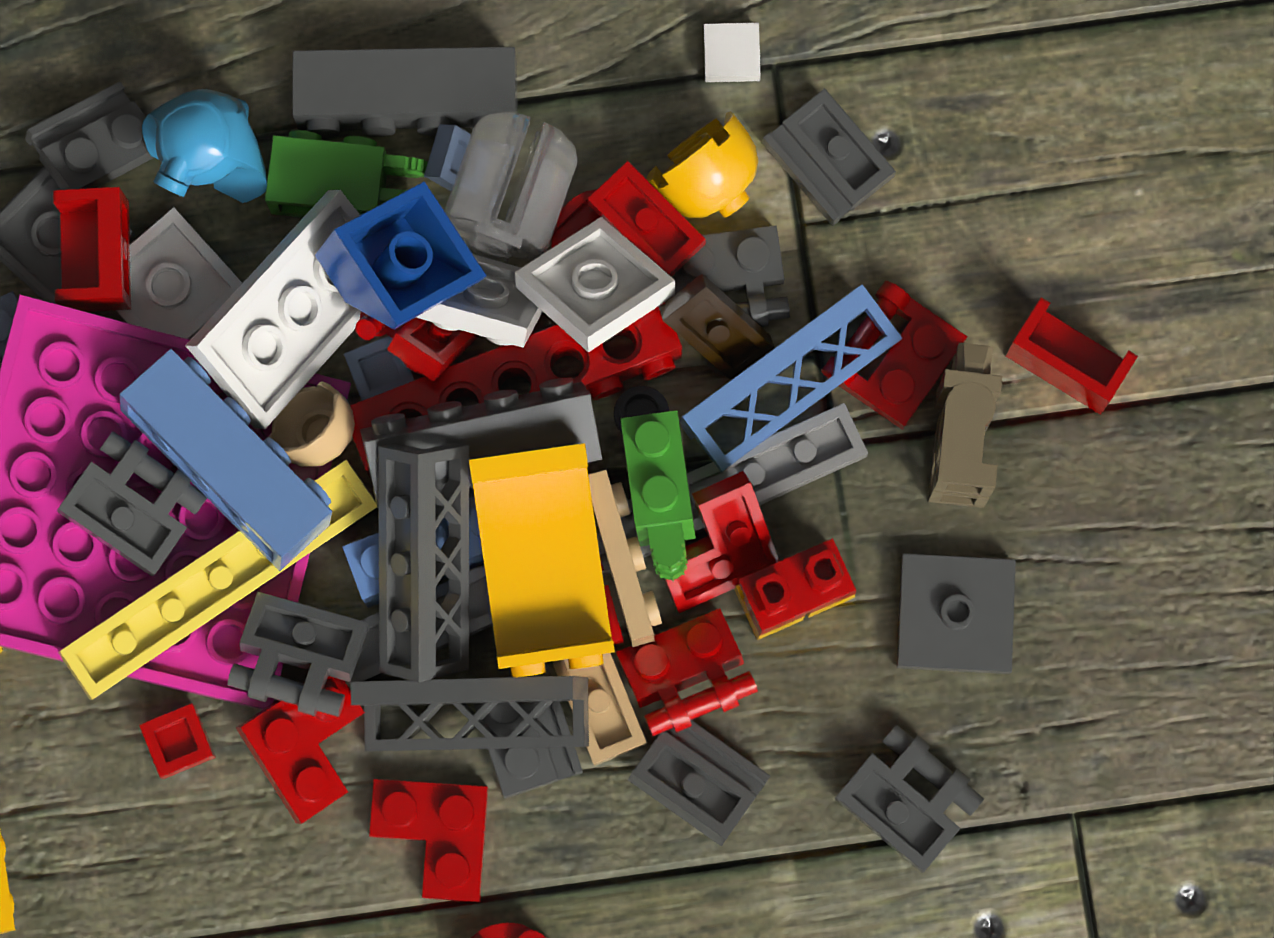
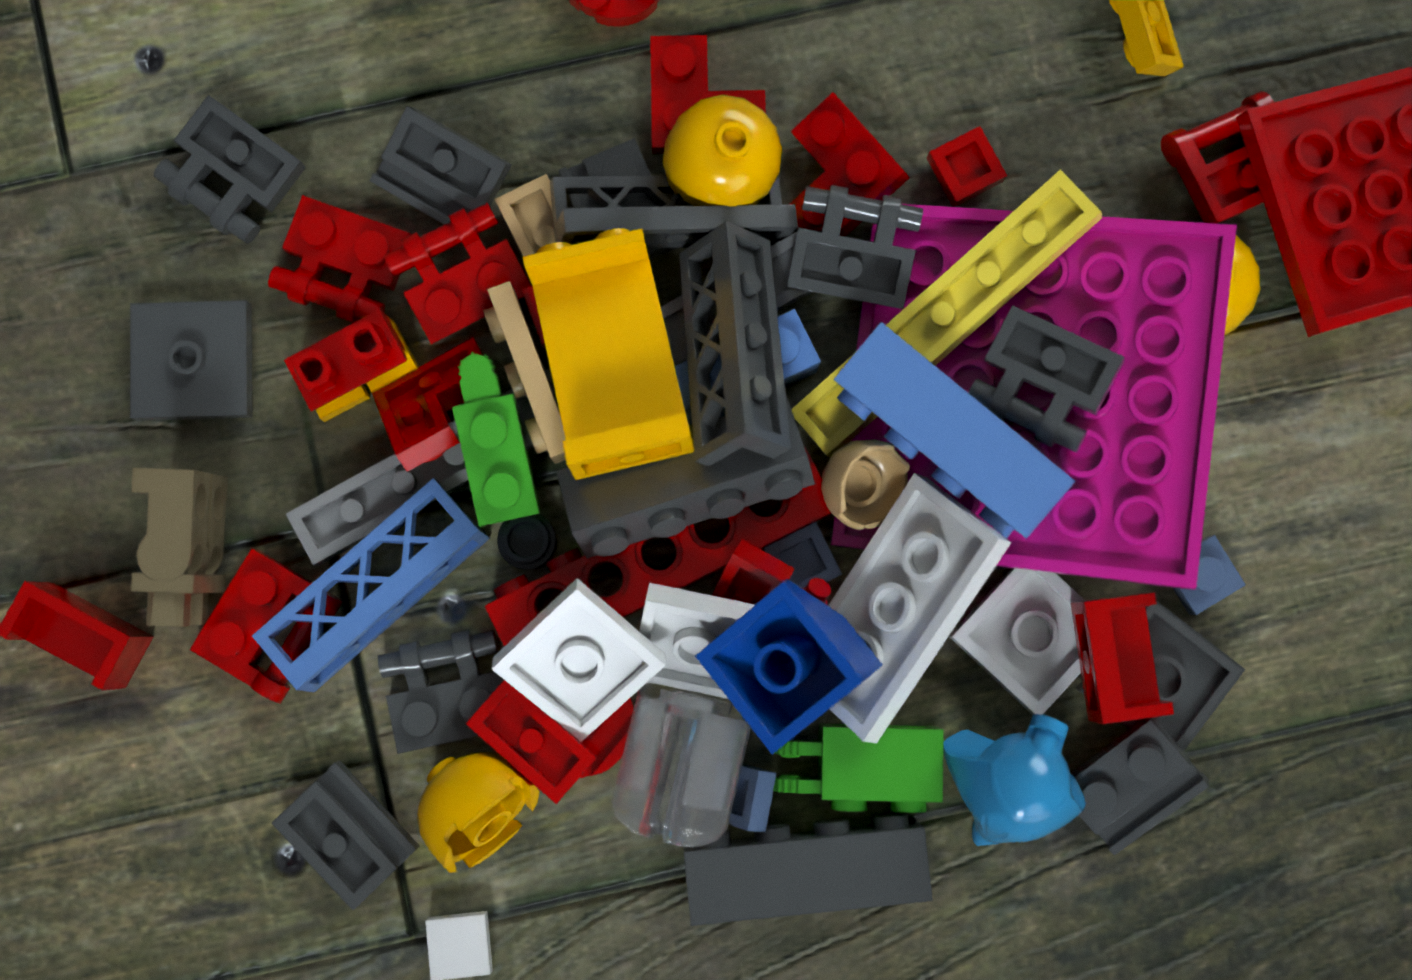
camera: 170 degrees right, 5 degrees up
dark brown plate [659,274,775,380] -> none
none -> red plate [268,195,411,323]
none -> yellow cylinder [663,95,782,207]

